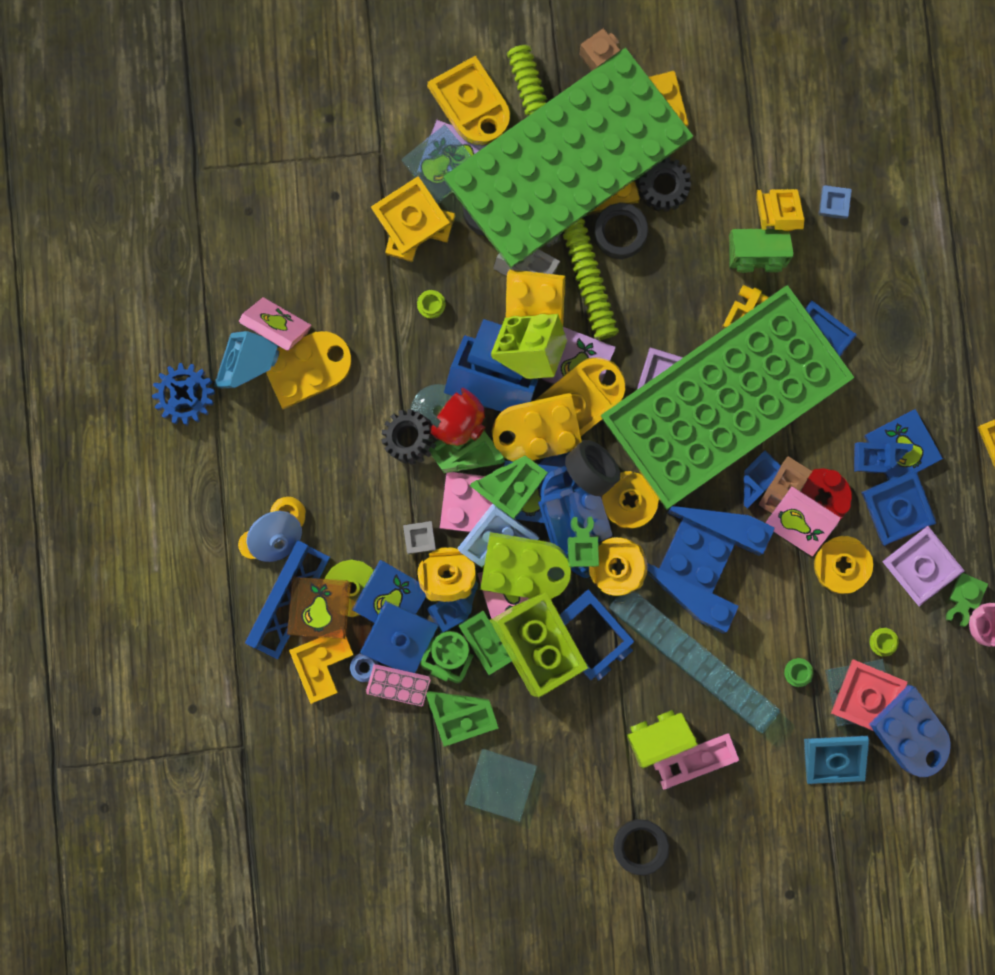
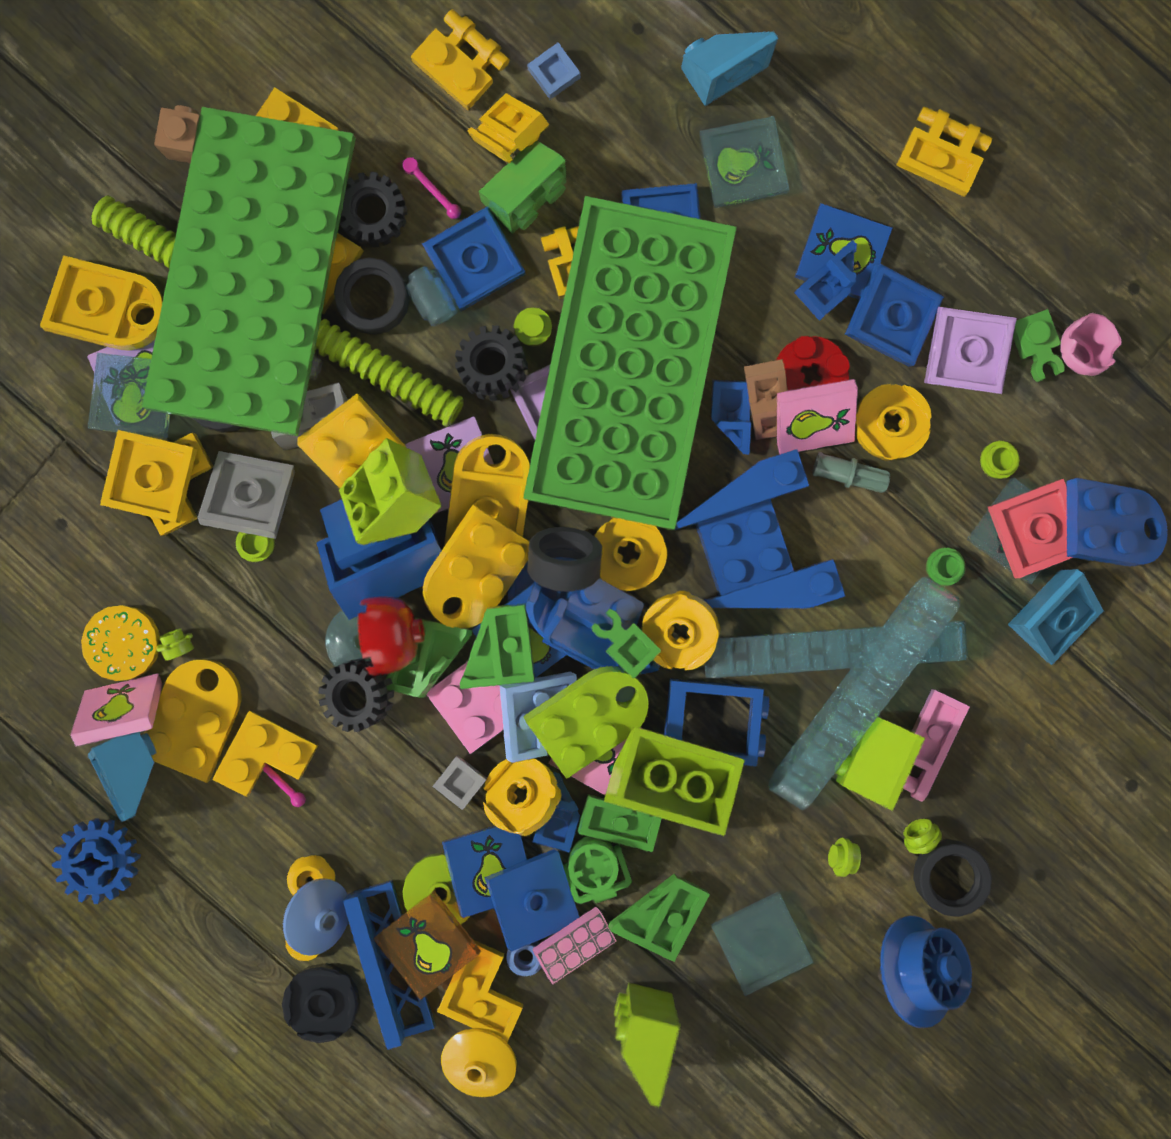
camera: 45 degrees left, 5 degrees up
none -> yellow tile [81,605,160,681]
none -> lime plate [157,628,194,661]
none -> light grey plate [198,451,295,539]
none -> yellow plate [212,711,319,797]
none -> dark pink hinge [263,763,306,807]
none -> black tile [282,964,360,1043]
none -> dark pink hinge [403,157,461,219]
none -> clear light blue brick [406,266,458,327]
none -> yellow plate [411,9,510,111]
none -> blue tile [422,206,526,311]
none -> yellow dish [441,1028,517,1097]
none -> black tyre [455,325,528,401]
none -> lime plate [514,307,552,346]
none -> lime slope [614,982,679,1107]
none -> dark azure slope [681,32,778,106]
none -> clear light blue tile [699,116,789,208]
none -> clear light blue beam [769,576,960,810]
none -> sand green axle [812,452,890,493]
none -> lime plate [828,838,861,877]
none -> blue piece [878,916,972,1028]
none -> lime plate [903,819,942,854]

